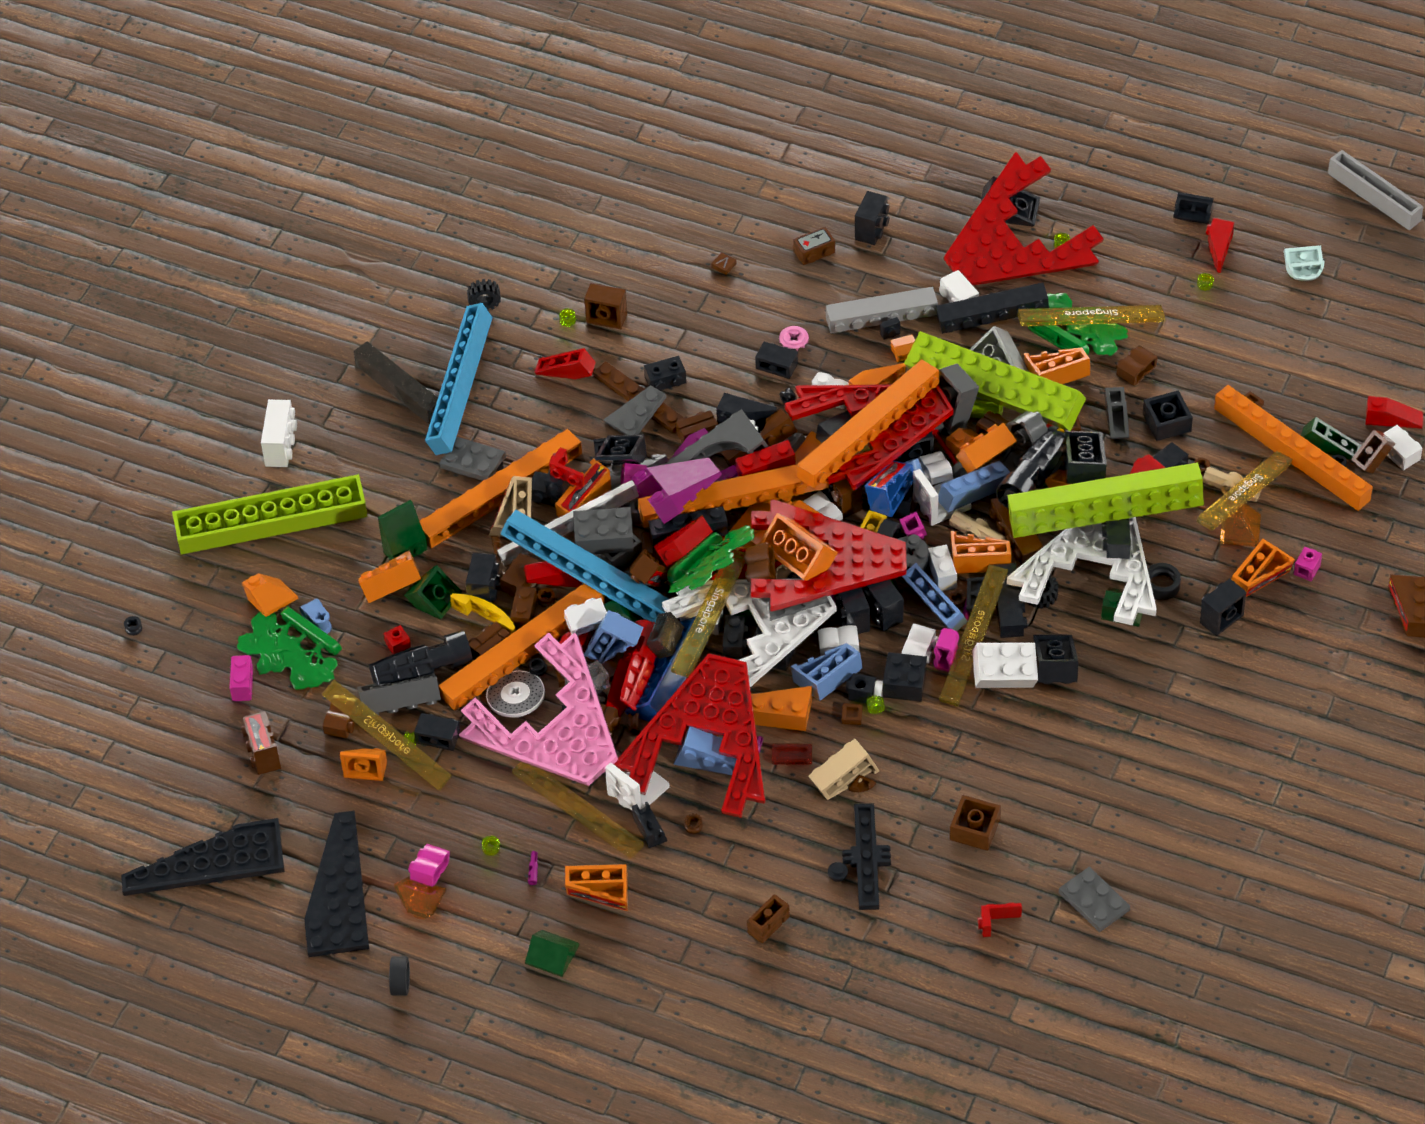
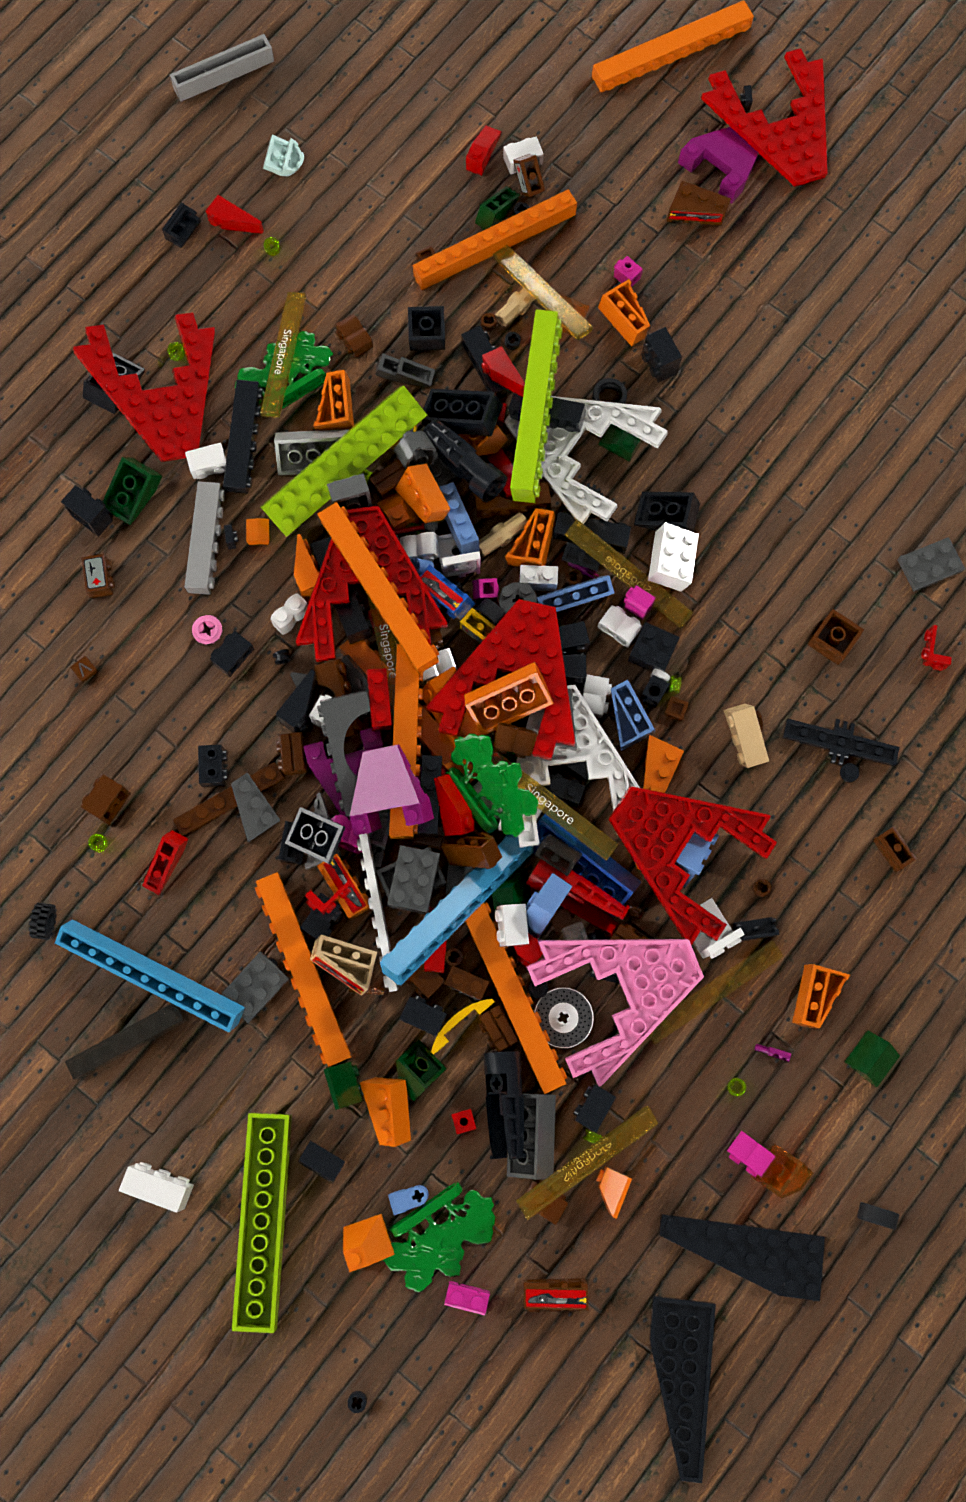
camera: 80 degrees left, 25 degrees up
clear red tile [772,744,812,765] -> none
none -> dark green slope [102,457,163,525]
none -> black hinge [298,1140,345,1184]

